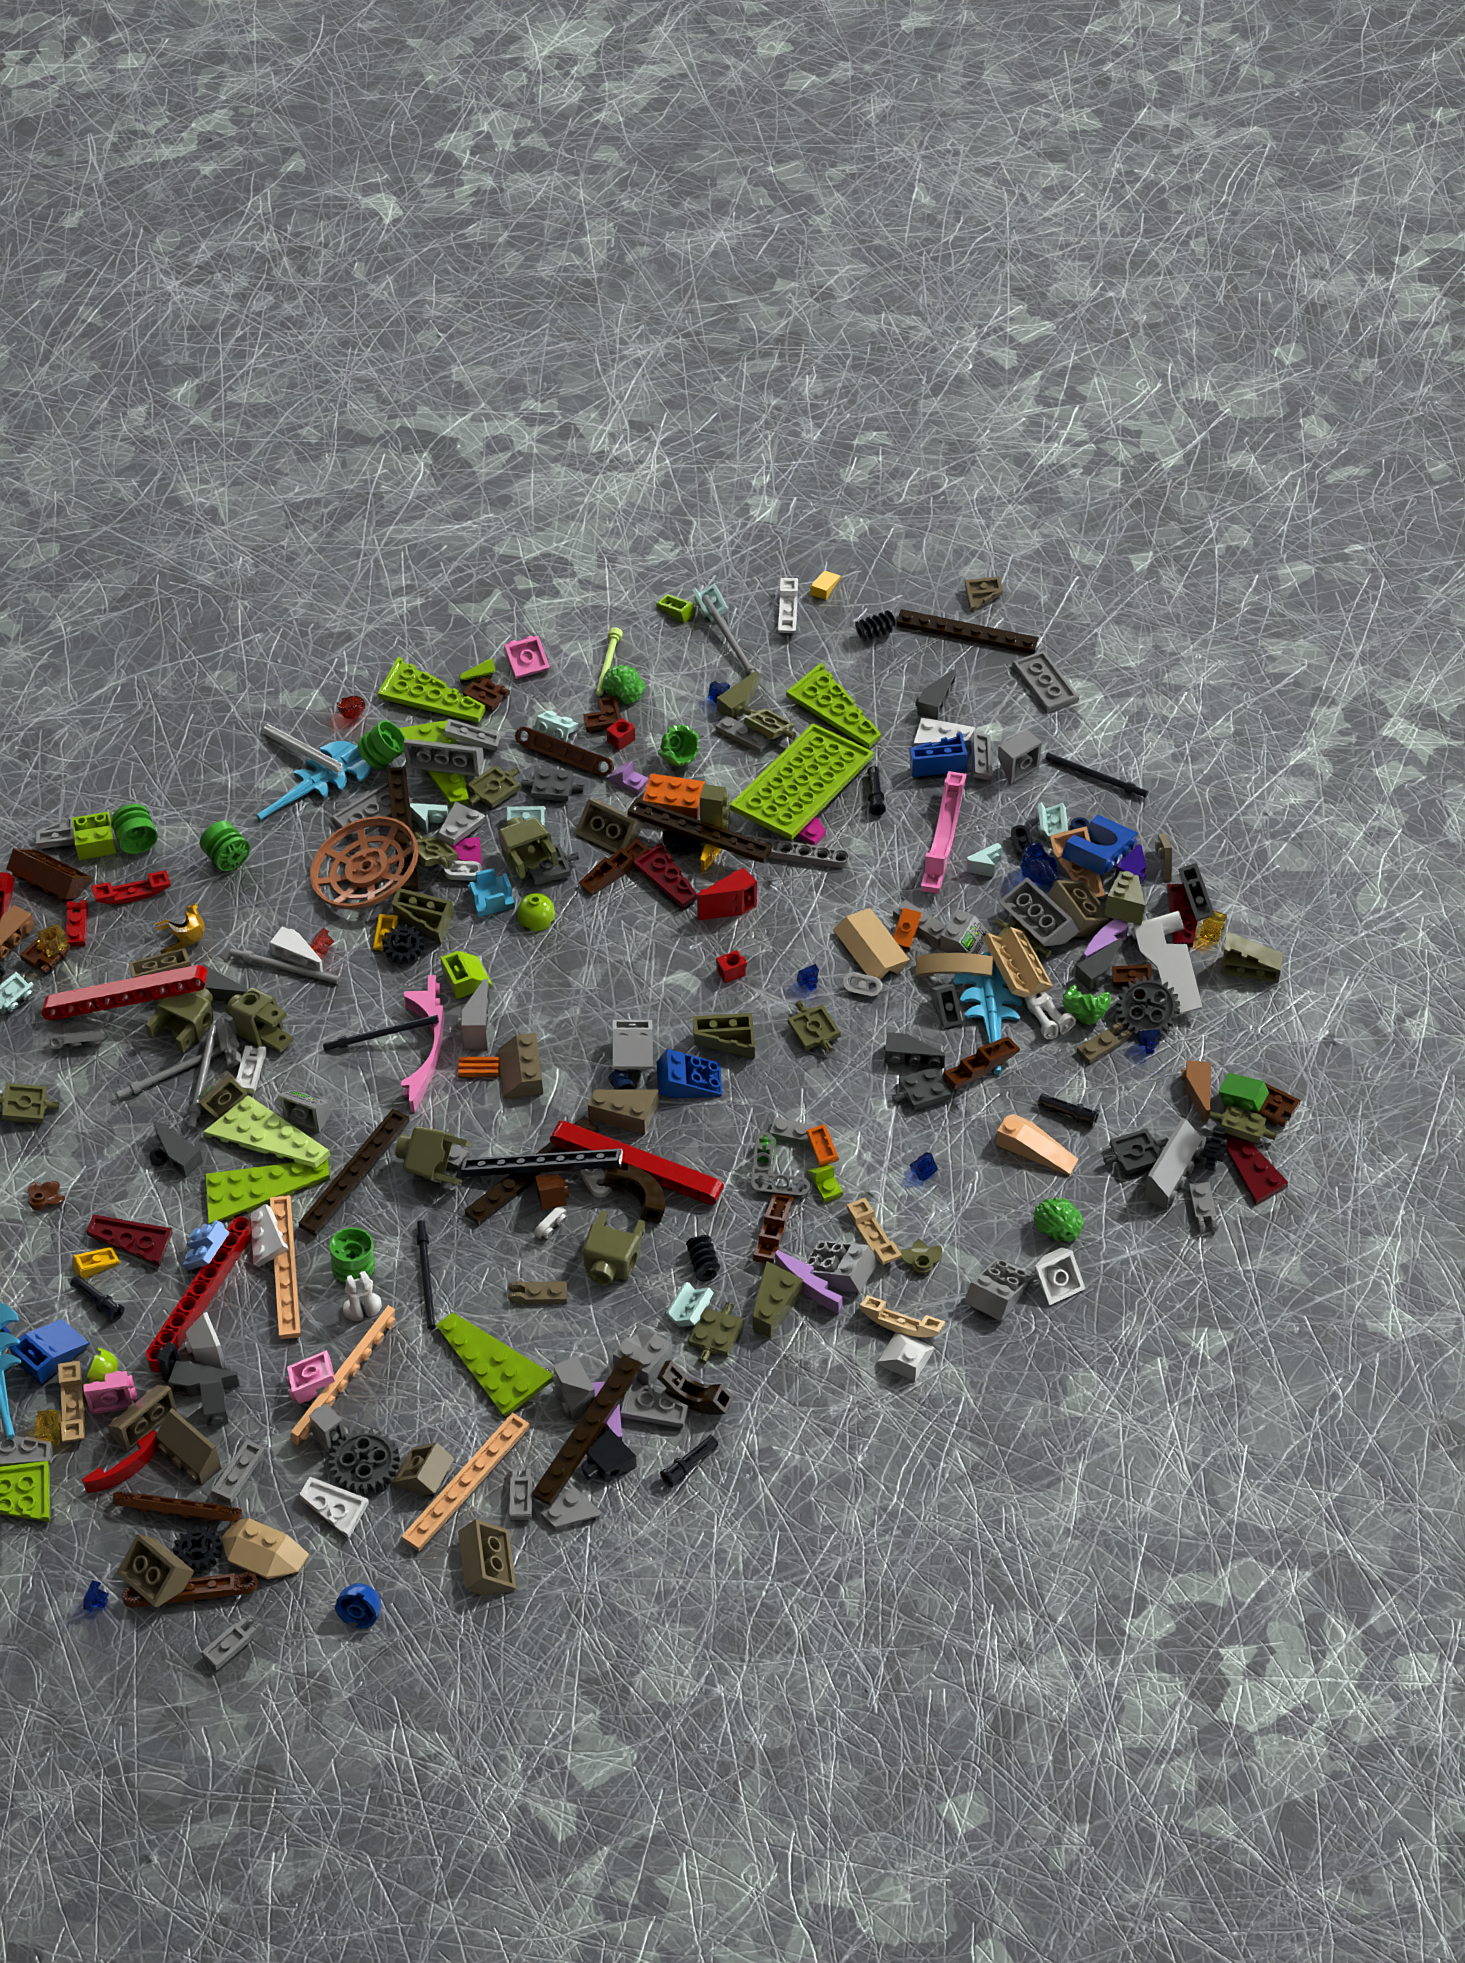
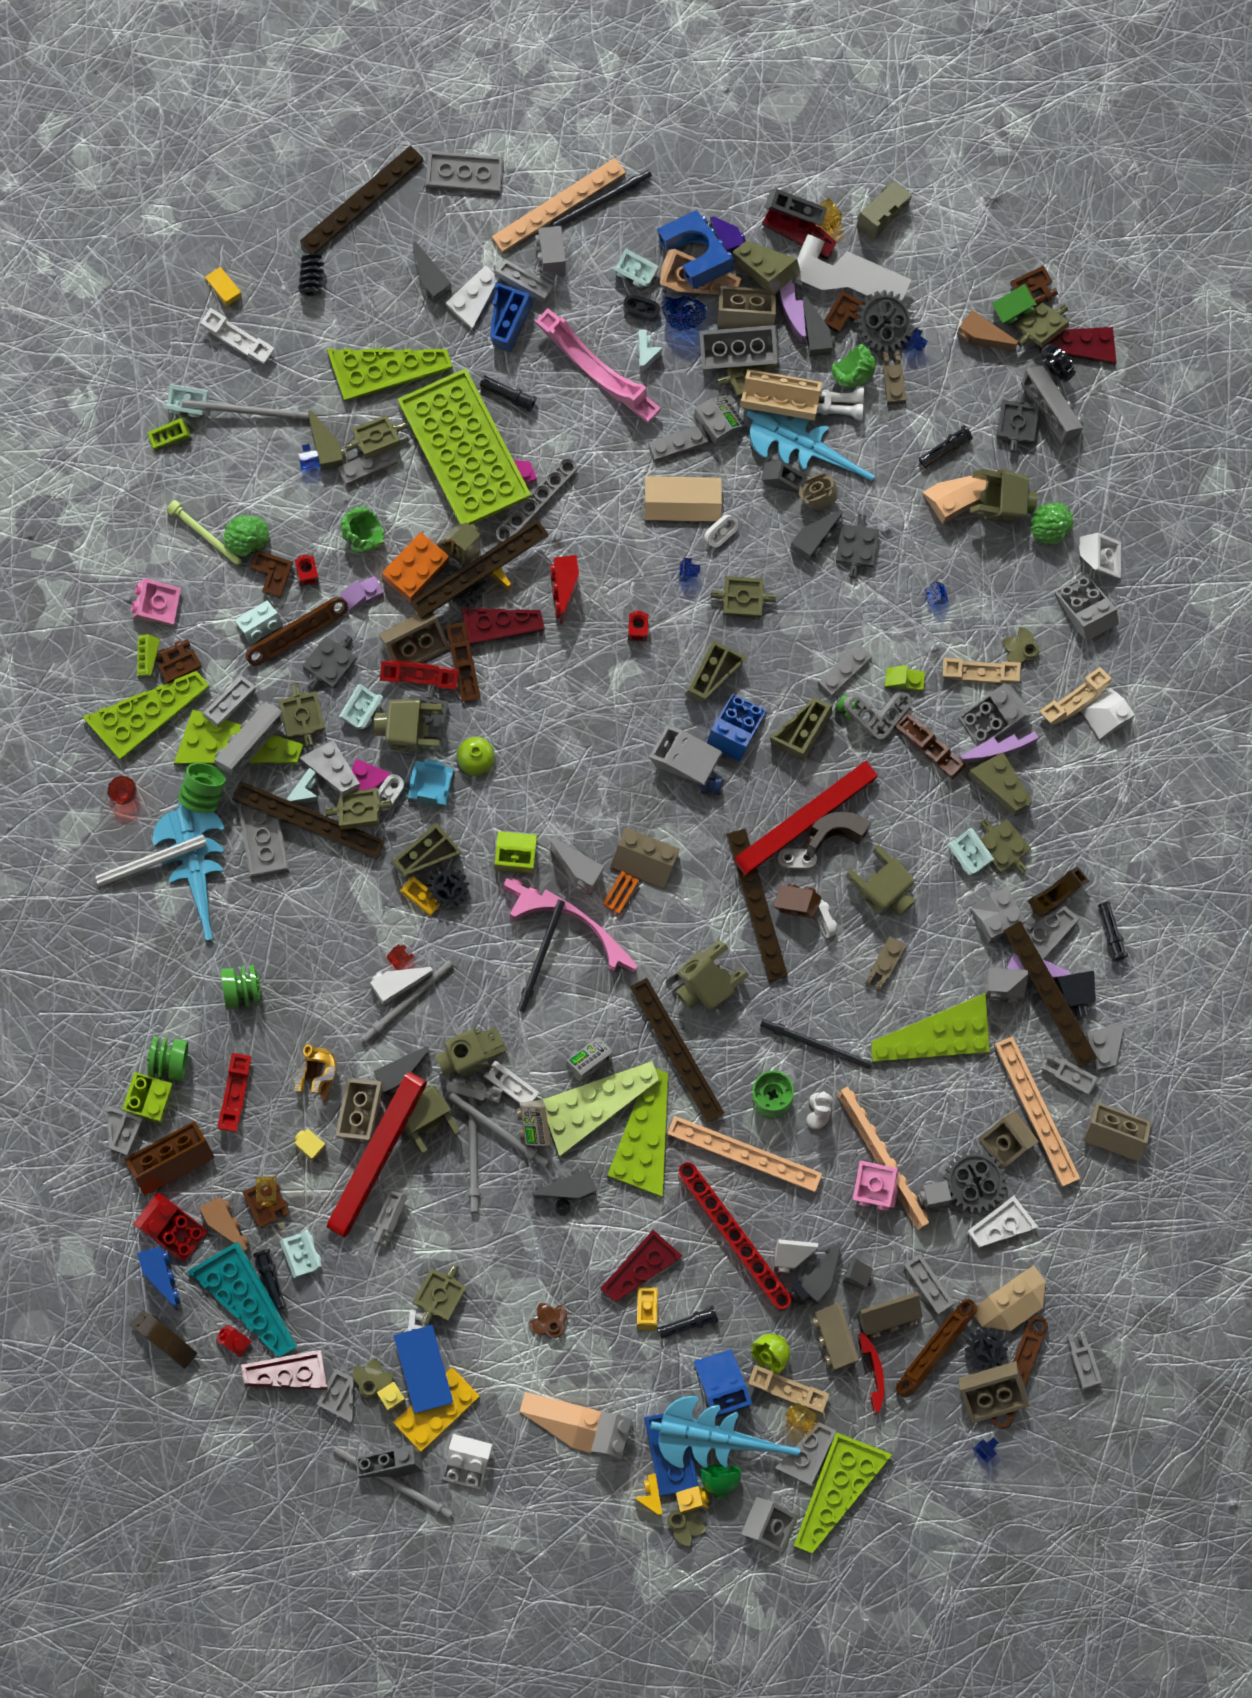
camera: 70 degrees left, 25 degrees up
red plate [65,900,88,947] -> none
bright pink plate [84,1371,137,1414] -> none
light blue plate [182,1220,230,1271] -> none
white wing [251,1204,289,1267] -> none
nougat dish [310,816,419,909] -> none
blue cylinder [335,1583,381,1629] -> none
black tile [460,1149,623,1177] -> none
dark tan wedge [588,1090,659,1134] -> none
black piece [686,1235,720,1281] -> none
orange plate [806,1124,839,1167] -> none
orange plate [893,908,922,950] -> none
tan slope [915,953,993,976] -> none
reddish brown slope [942,1036,1020,1090] -> none
dark tan wing [965,576,1003,612] -> none
dark blue tile [1070,817,1089,830] -> none
dark tan wing [1155,833,1172,882] -> none
light grey hinge [1189,1182,1218,1233] -> none
none -> light yellow brick [294,1128,326,1162]
none -> red slope [379,661,459,689]
none -> light nougat plate [492,158,626,254]
none -> olive wedge [769,697,833,762]
none -> dark tan cylinder [799,473,838,511]
none -> olive piece [970,469,1038,523]

